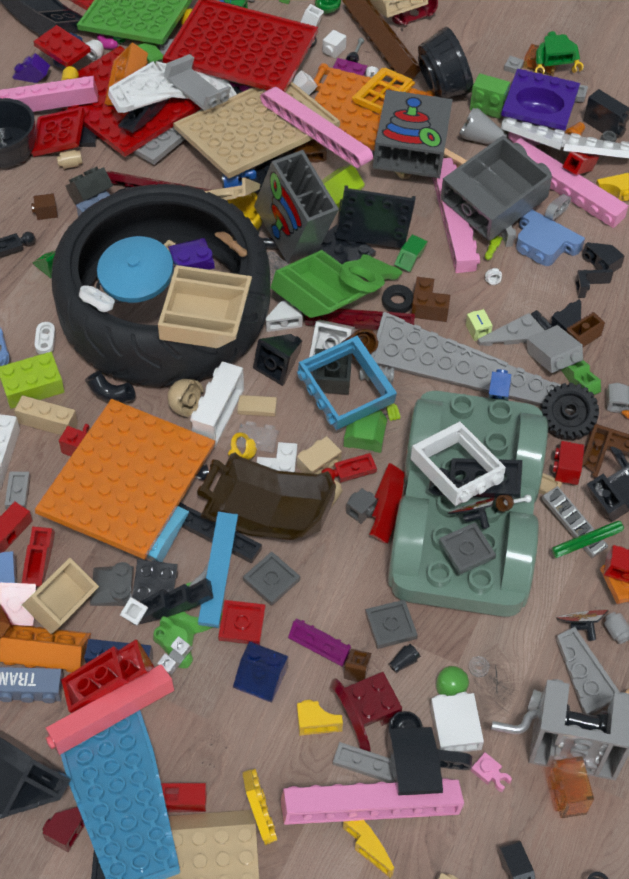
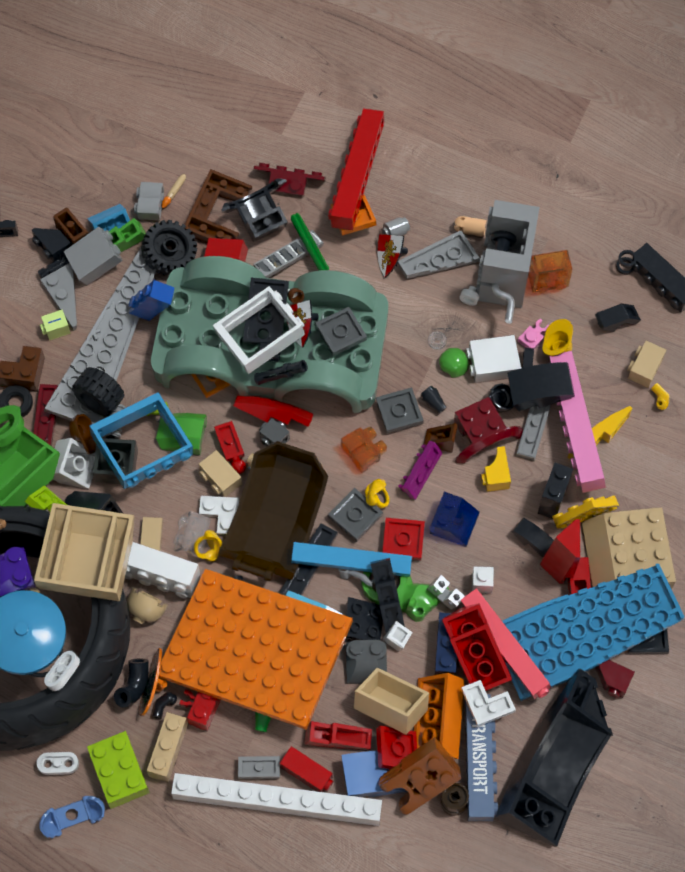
camera: 90 degrees left, 10 degrees up
none -> lime plate [25,485,67,512]
none -> black tyre [72,367,125,416]
none -> dark azure brick [87,204,130,231]
none -> shield [139,648,167,716]
none -> black arm [152,692,177,719]
none -> black pin [254,360,308,385]
none -> clear orange hips [341,426,387,473]
none -> yellow piece [365,479,389,508]
none -> white plate [461,680,516,727]
none -> white brick [472,567,494,594]
none -> black slope [511,518,554,558]
none -> black brick [537,462,573,519]
none -> red slope [540,519,580,584]
none -> yellow piece [542,319,573,356]

